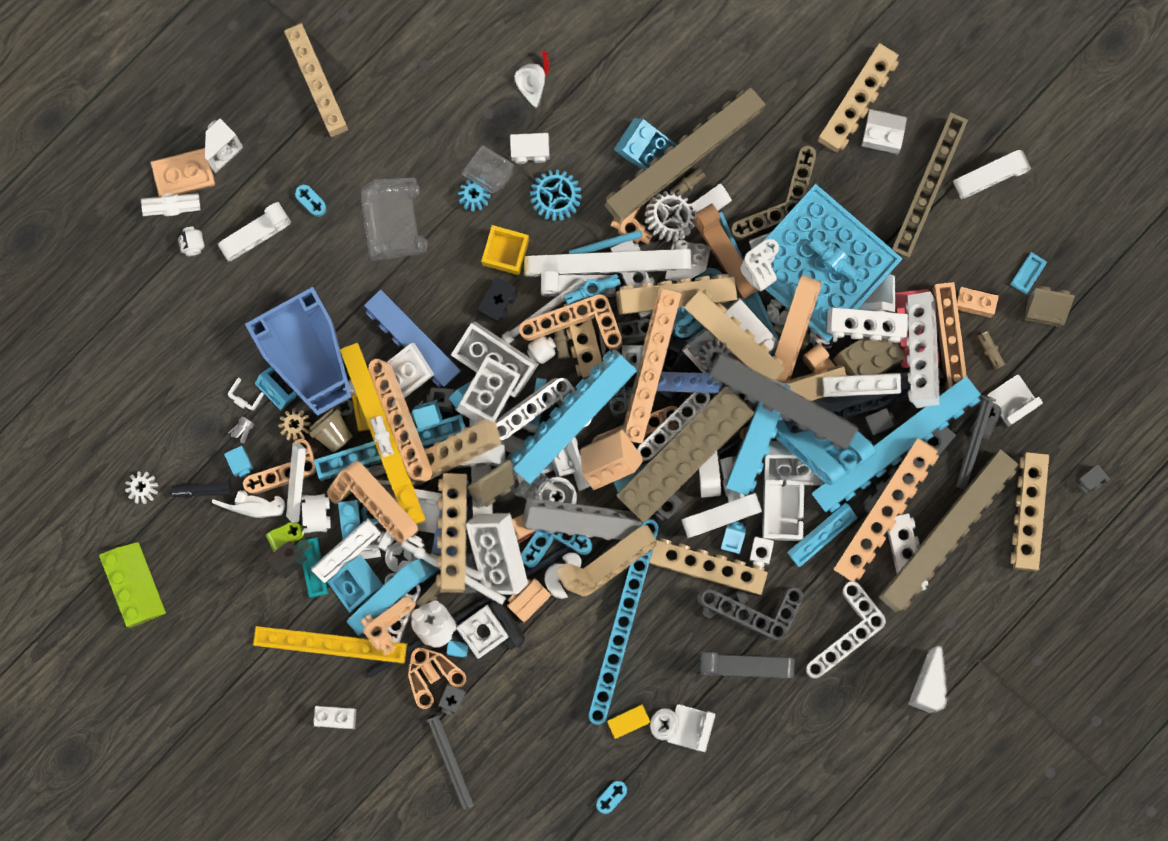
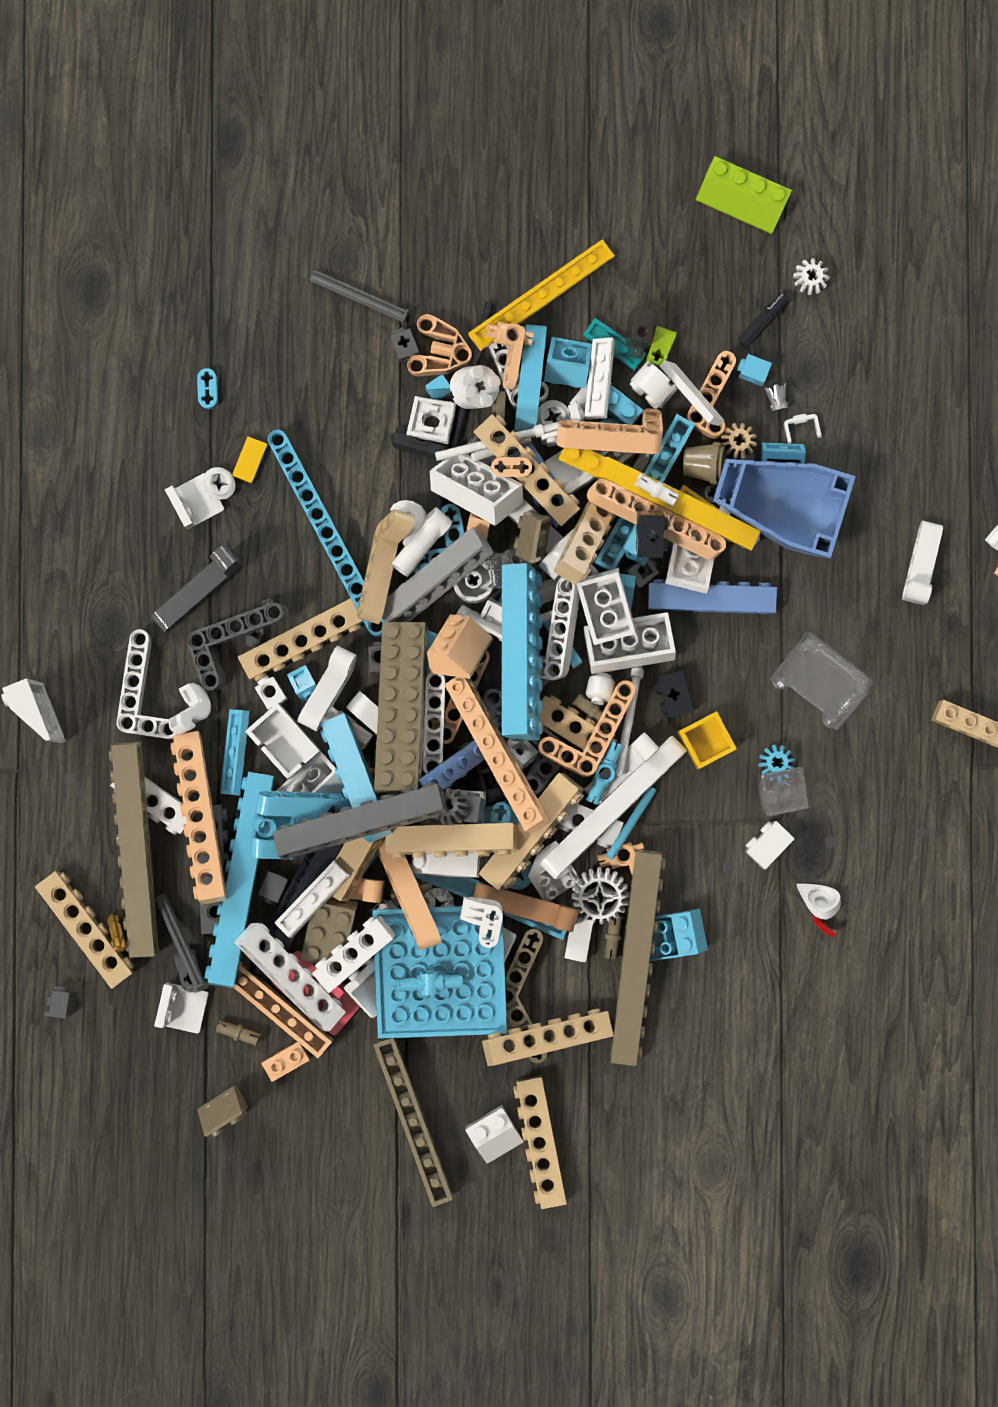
camera: 135 degrees right, 5 degrees up
white head [177,227,204,256] -> none
white animal [212,490,285,518] -> none
medium azure beam [295,185,326,217] -> none
white brick [314,706,356,729] -> none
light nougat brick [507,578,551,623] -> none
medium azure gear [530,170,581,221] -> none
white beam [953,150,1031,199] -> none
medium azure tile [1010,252,1047,294] -> none
none -> pearl gold axle [107,914,126,952]
none -> white animal [169,683,211,735]
none -> white piece [391,507,453,577]
none -> tan brick [482,1008,614,1066]
none -> light nougat beam [491,457,532,477]
none -> black brick [636,510,668,558]

